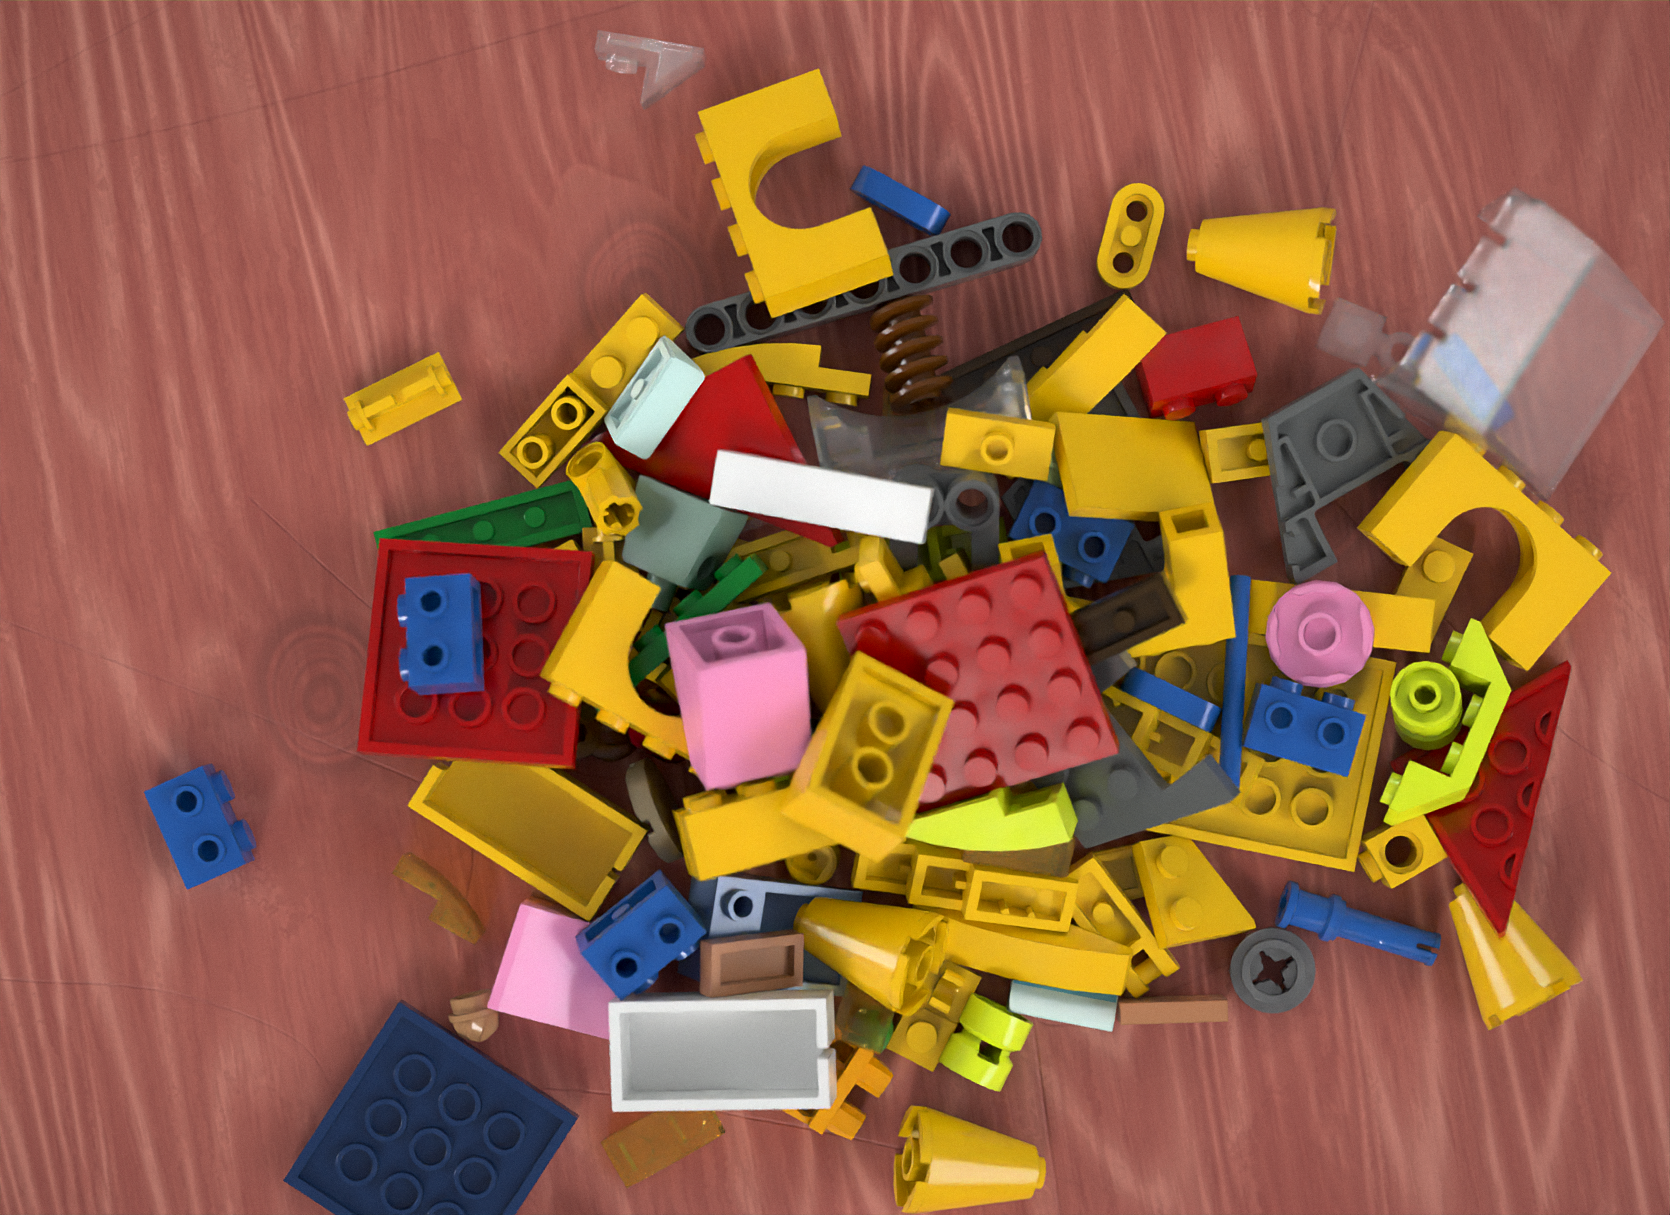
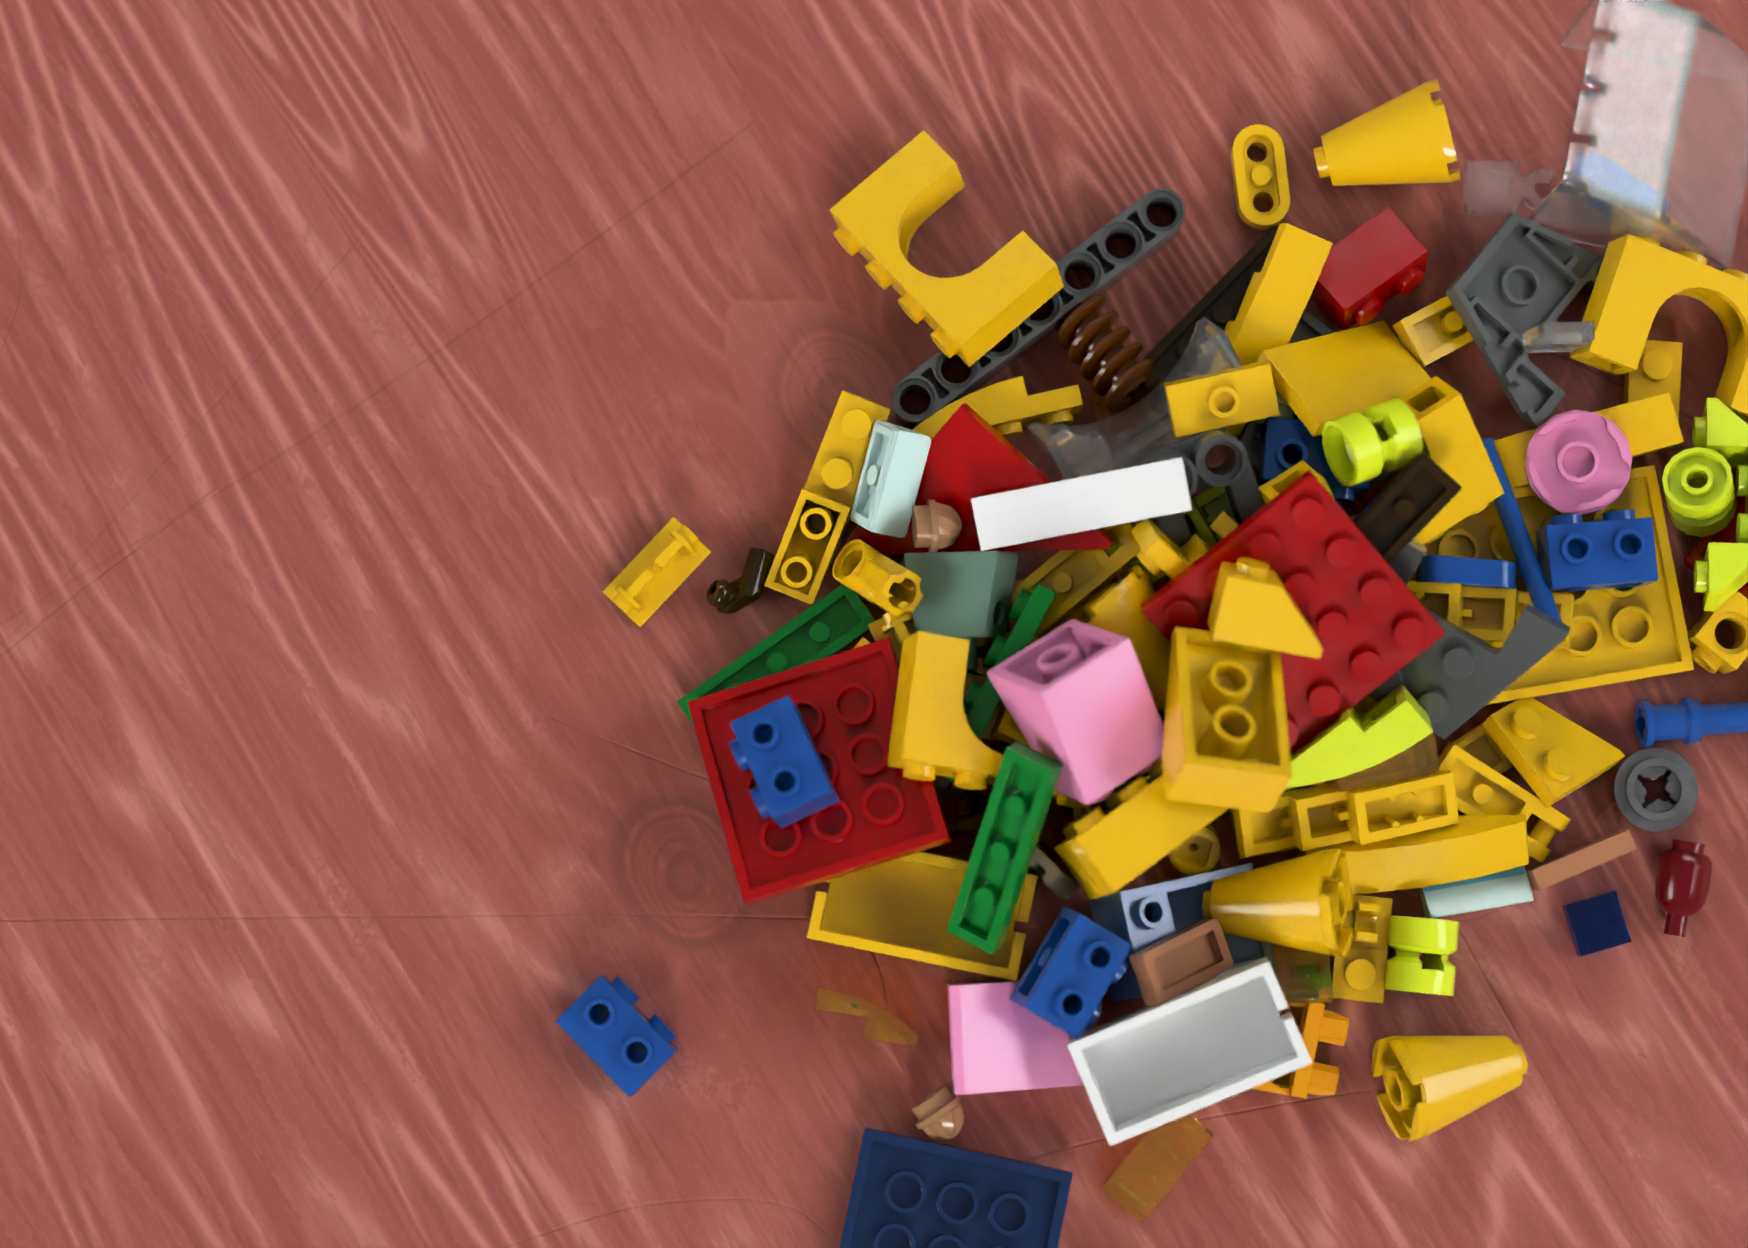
camera: 20 degrees left, 5 degrees down
clear slope [594,30,706,110] -> none
blue beam [850,165,951,237] -> none
none -> dark brown arm [707,548,774,614]
none -> medium nougat plate [912,499,962,553]
none -> green plate [946,741,1063,955]
none -> yellow slope [1207,558,1322,659]
none -> neon yellow wheel [1322,398,1423,487]
none -> clear tile [1522,322,1595,353]
none -> clear blue tile [1562,891,1632,956]
none -> dark red plant [1655,839,1712,937]

